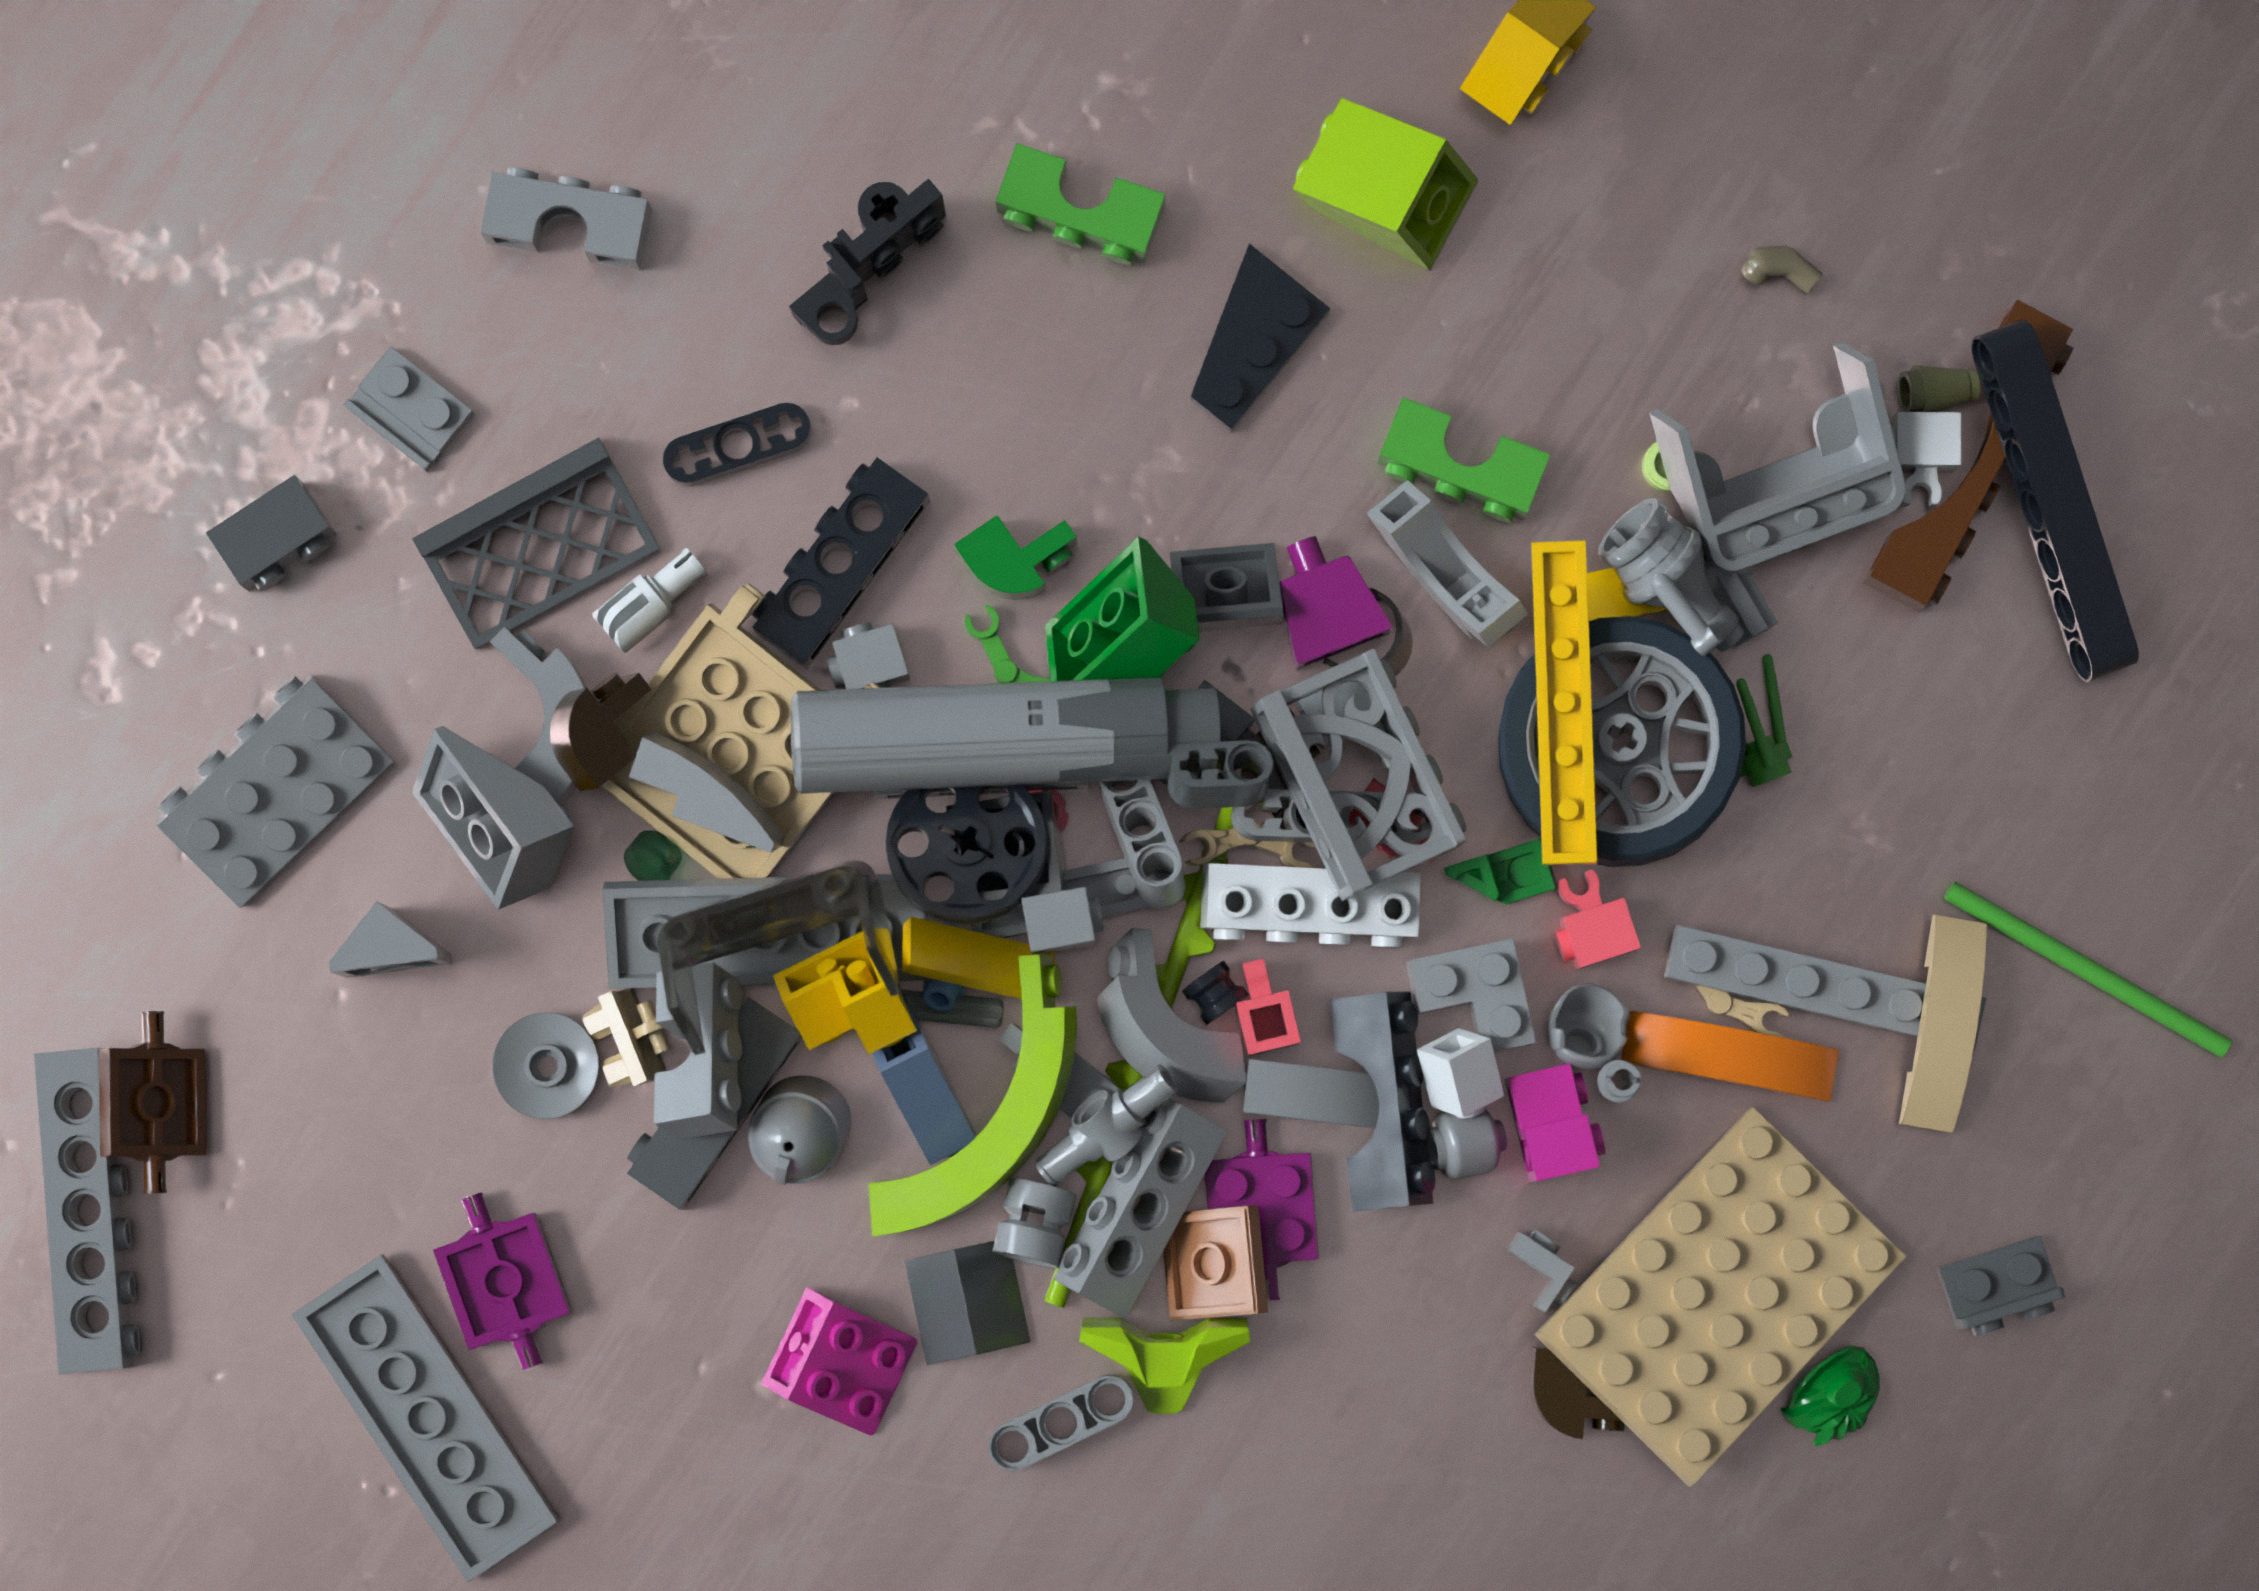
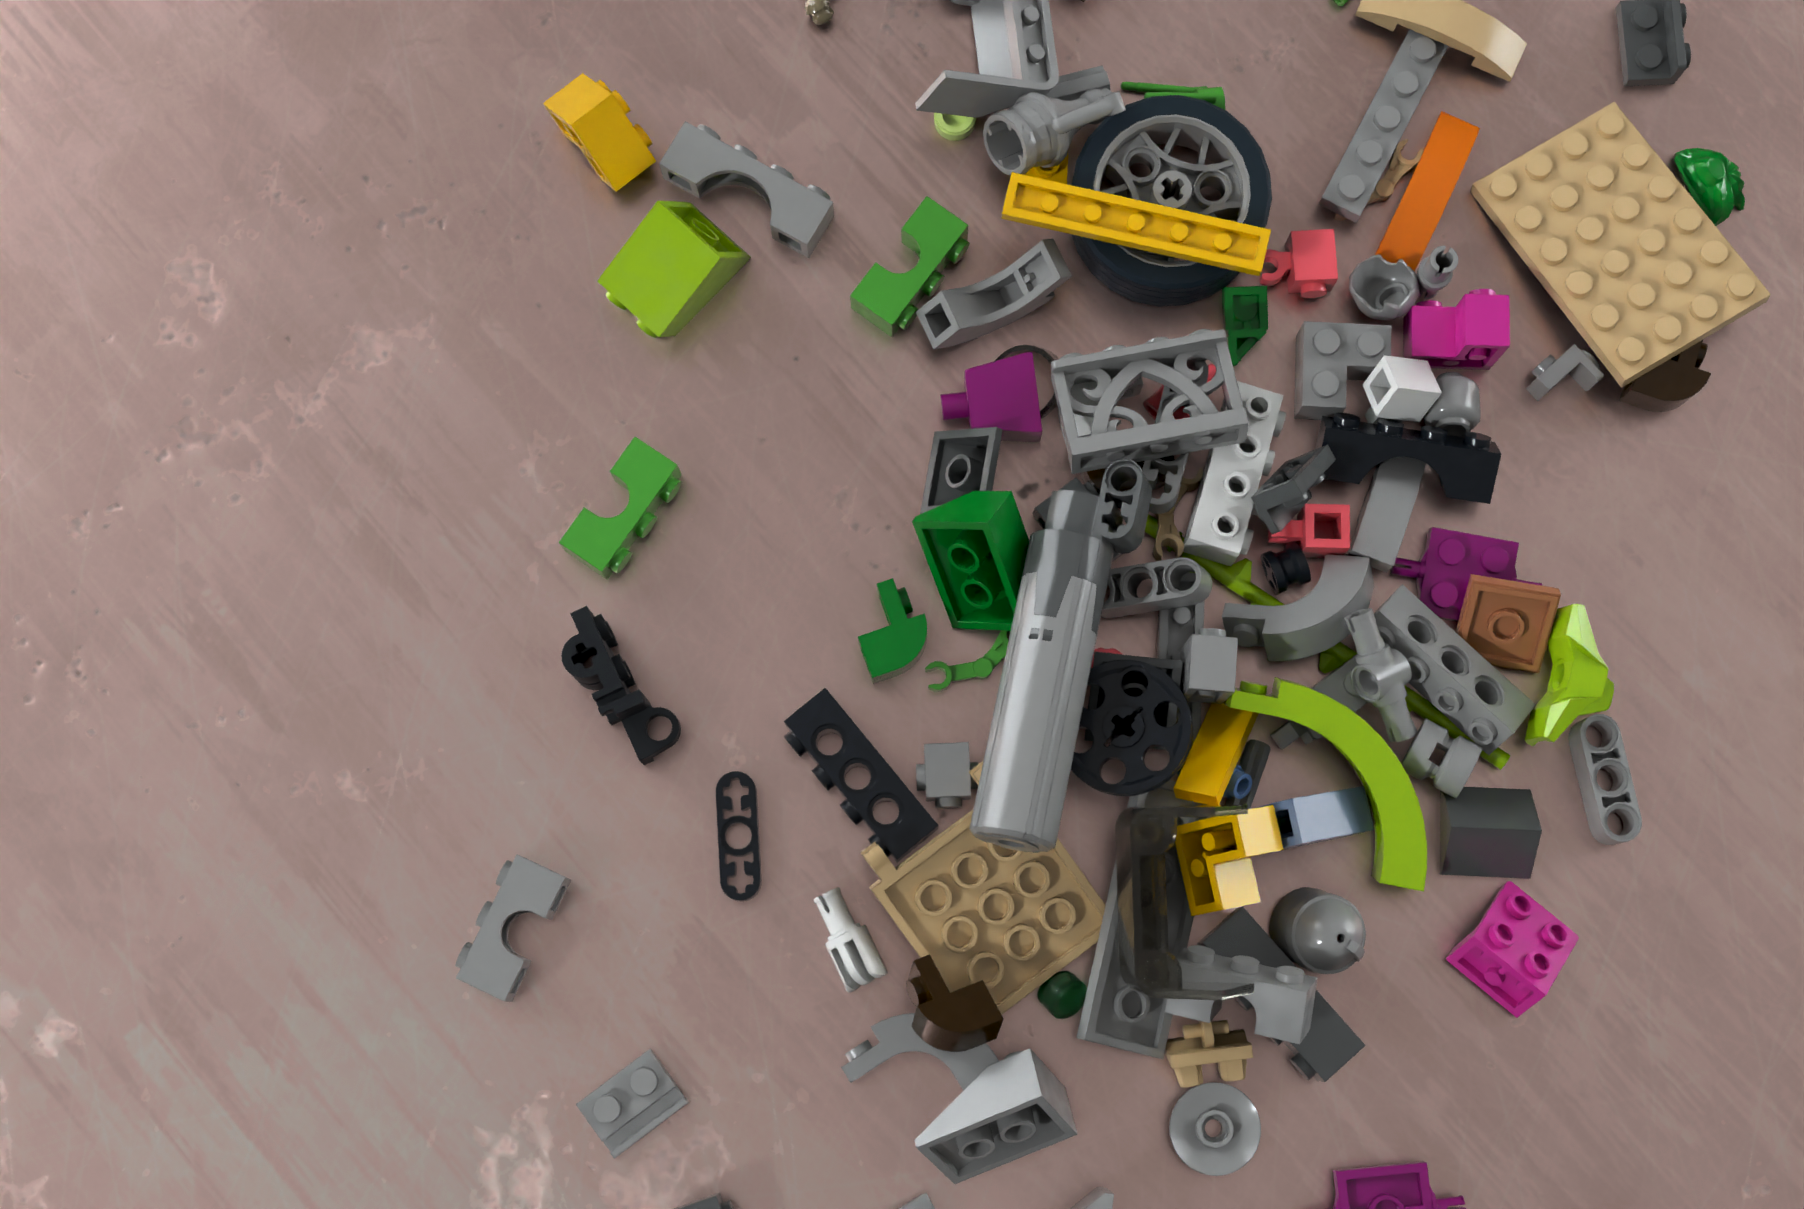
camera: 75 degrees left, 5 degrees down
dark grey fence [412,437,660,649] -> none
light grey slope [629,732,785,853] -> none
black wing [1190,243,1331,432] -> none
none -> light grey arch [659,121,834,258]
none -> dark grey bracket [1251,445,1336,534]

